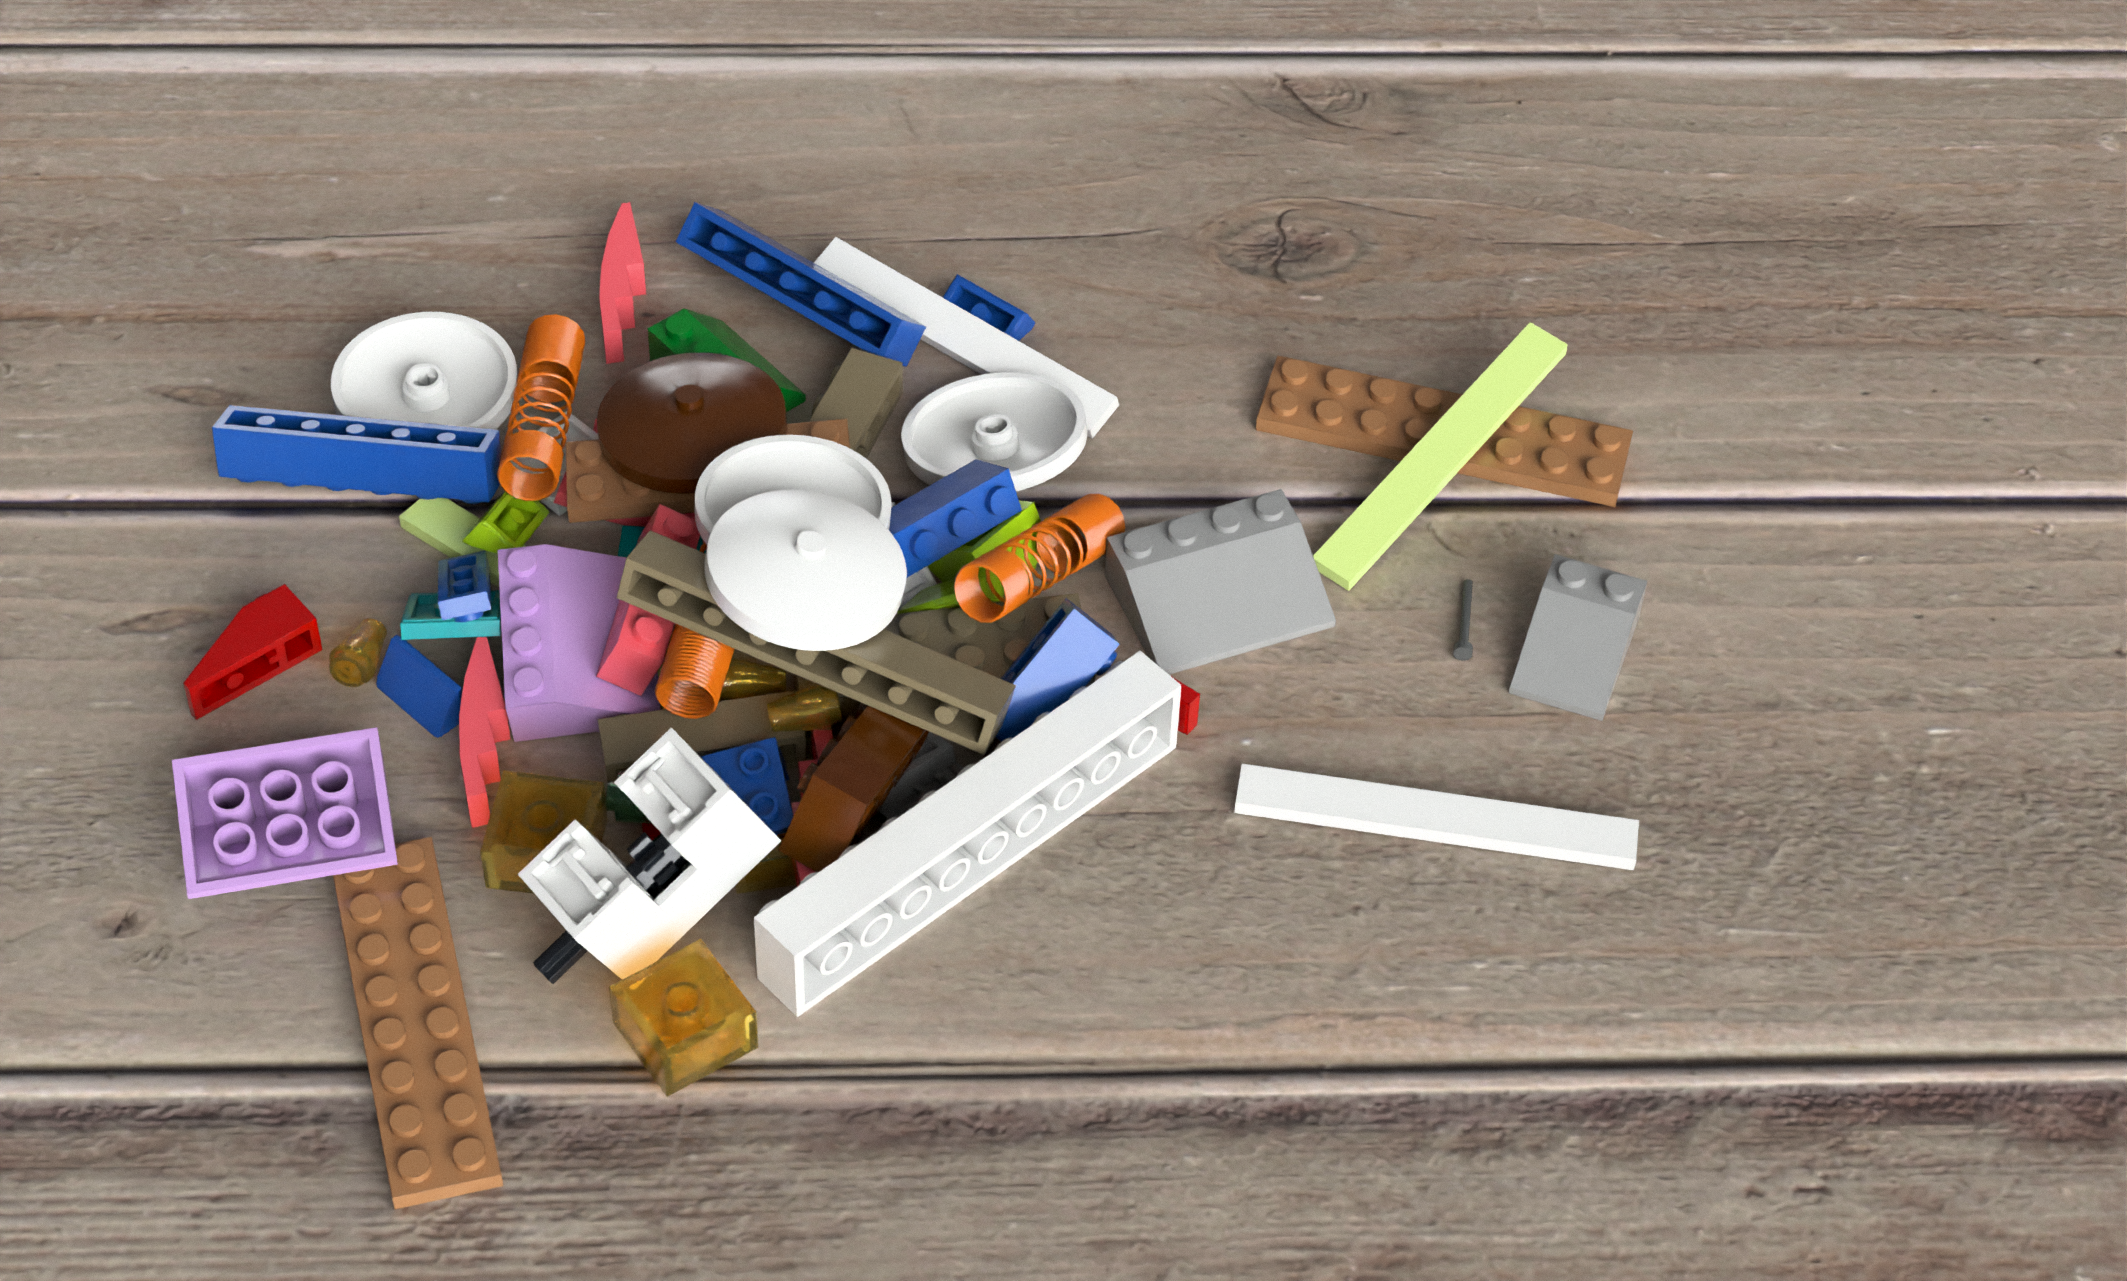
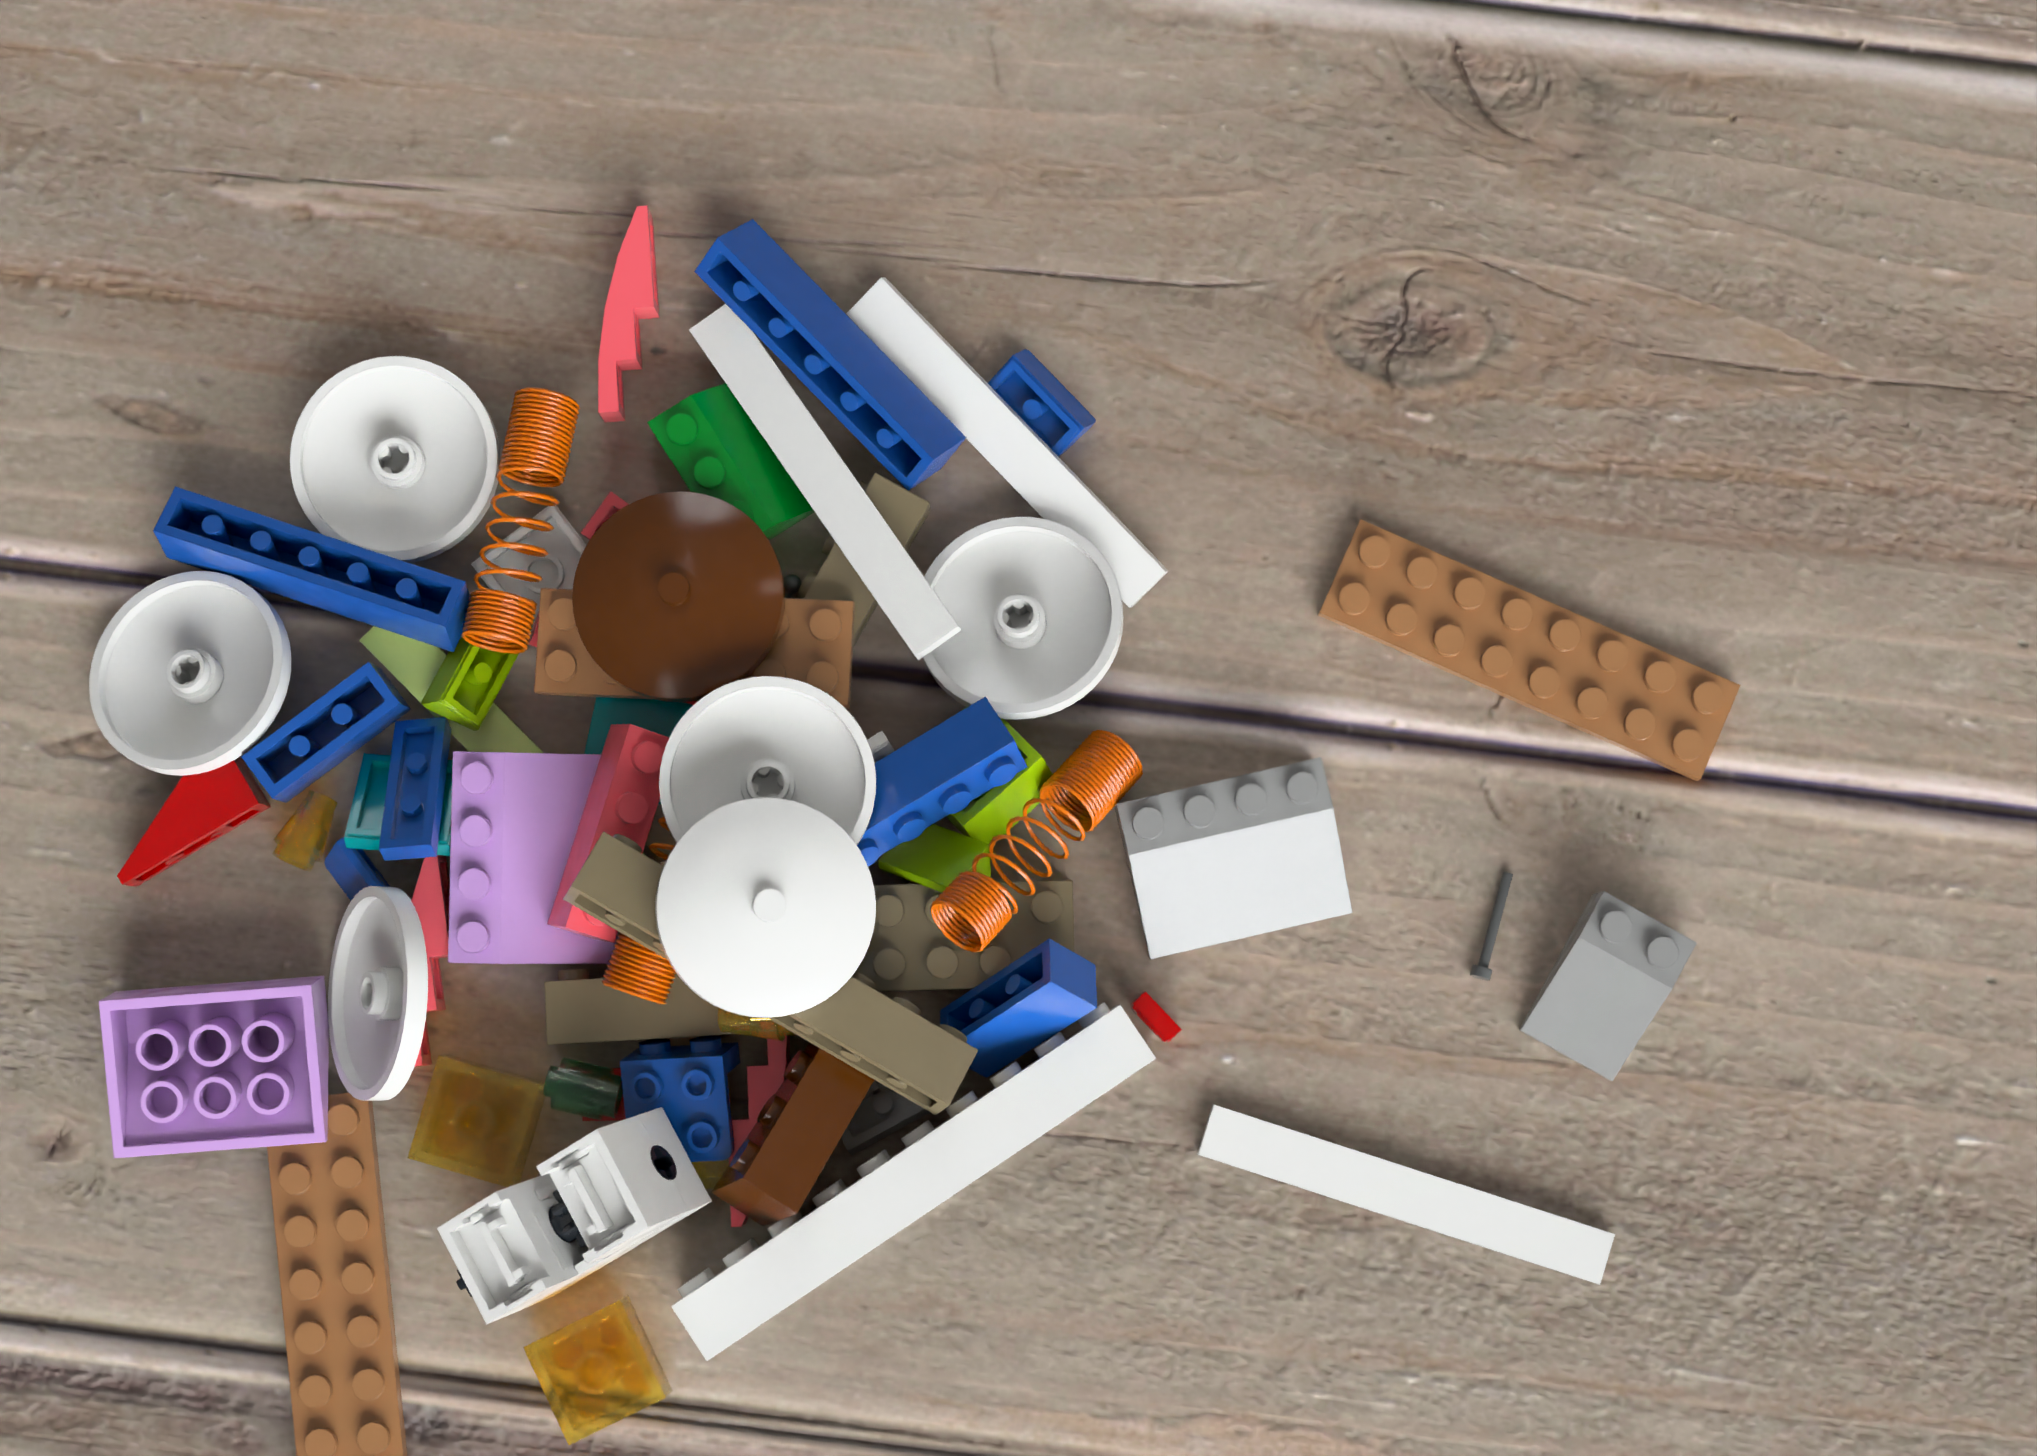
camera: 10 degrees right, 35 degrees up
yellowish green tile [1313,322,1568,591] -> none
none -> white dish [89,571,292,776]
none -> blue brick [241,662,411,803]
none -> white dish [328,886,428,1101]
none -> white tile [689,304,961,660]

